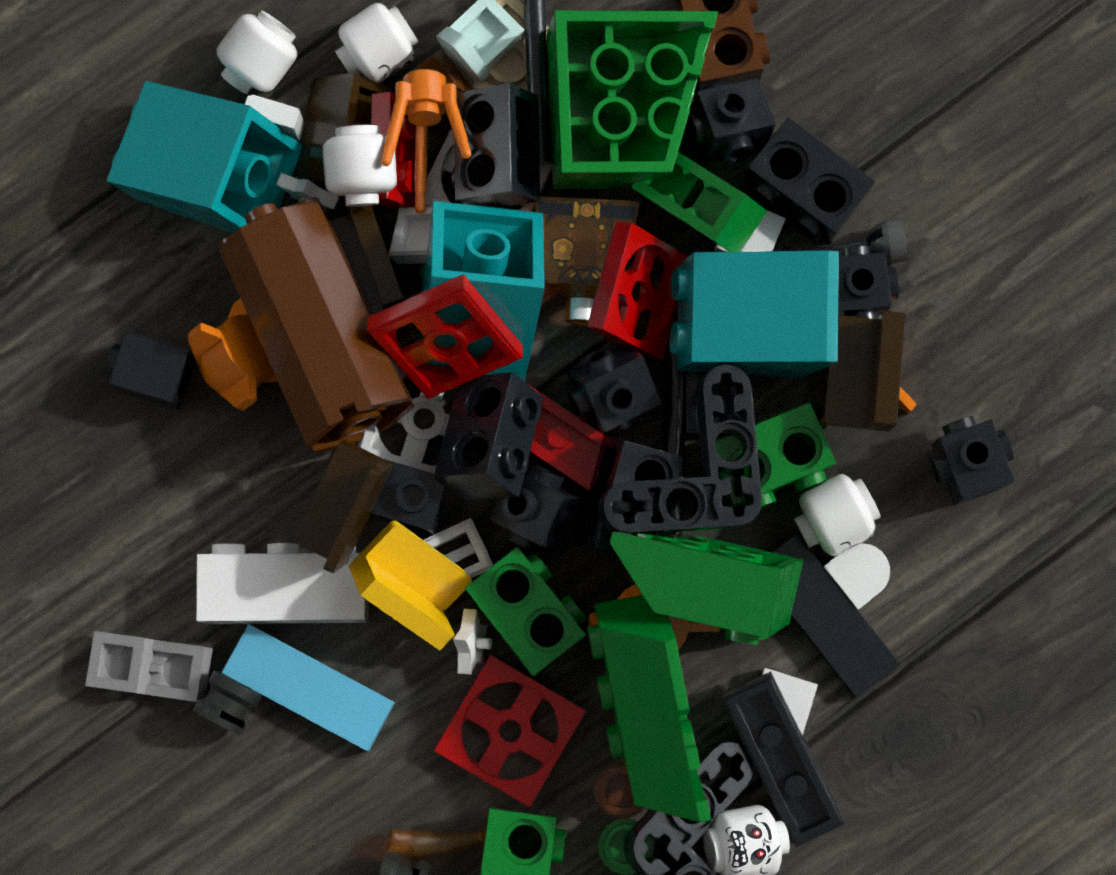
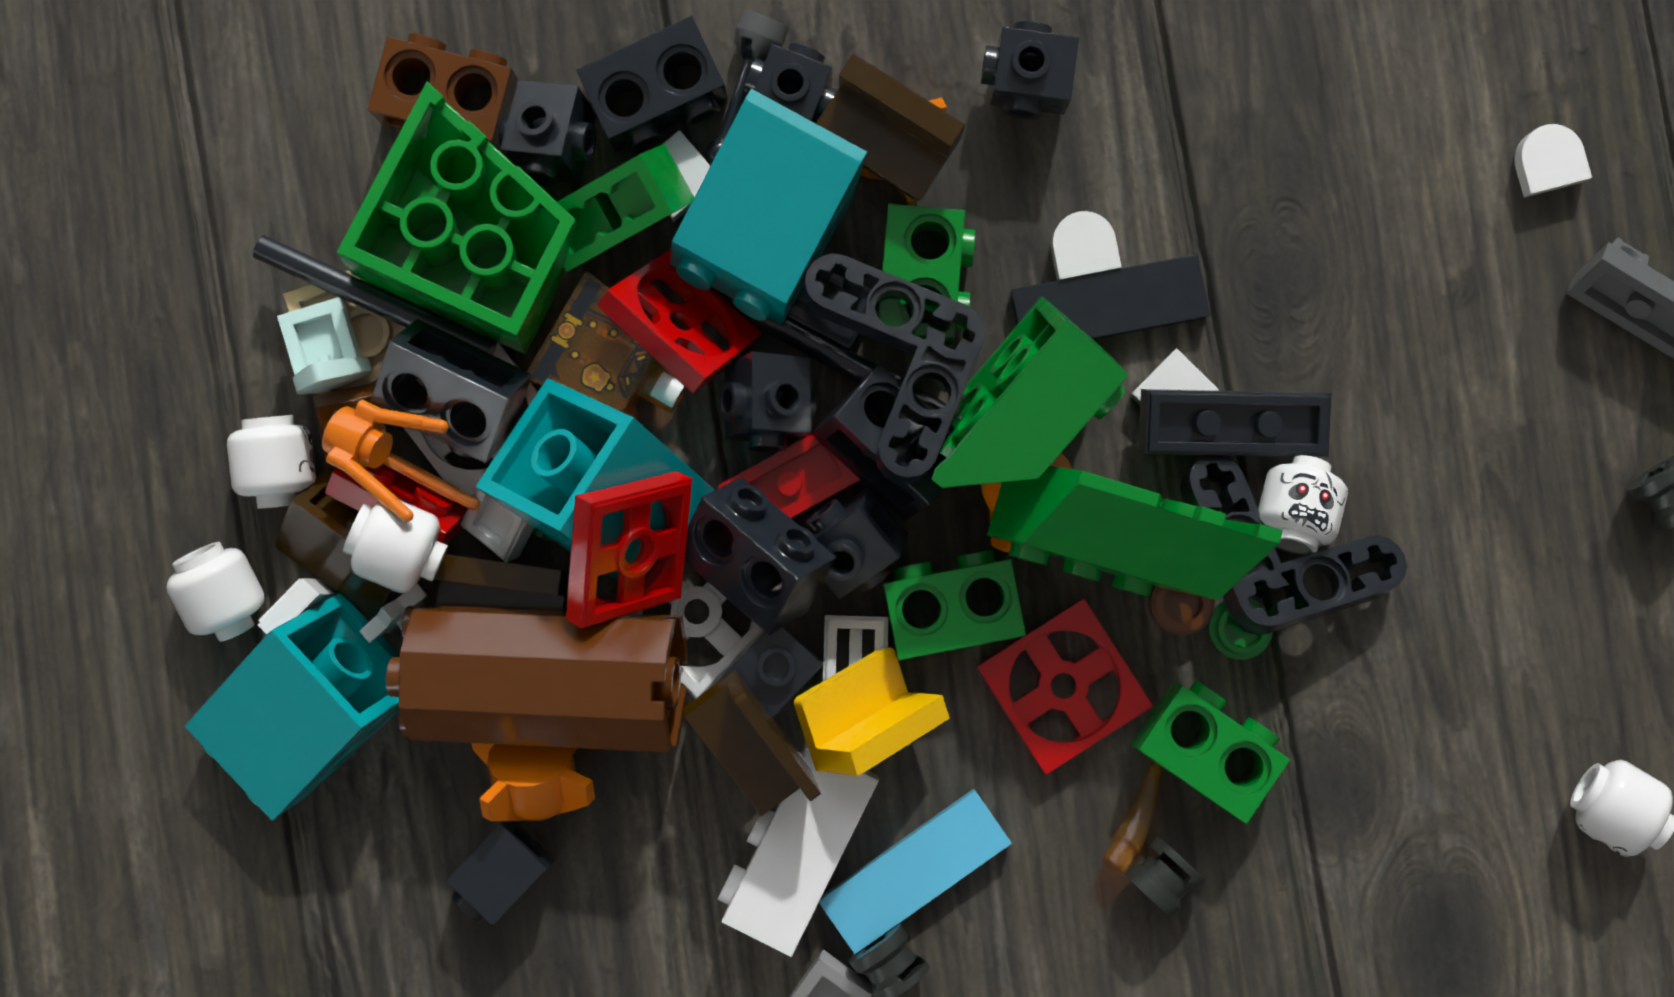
camera: 60 degrees left, 5 degrees up
white piece [453,609,492,675] -> none
white head [794,474,881,556] -> none

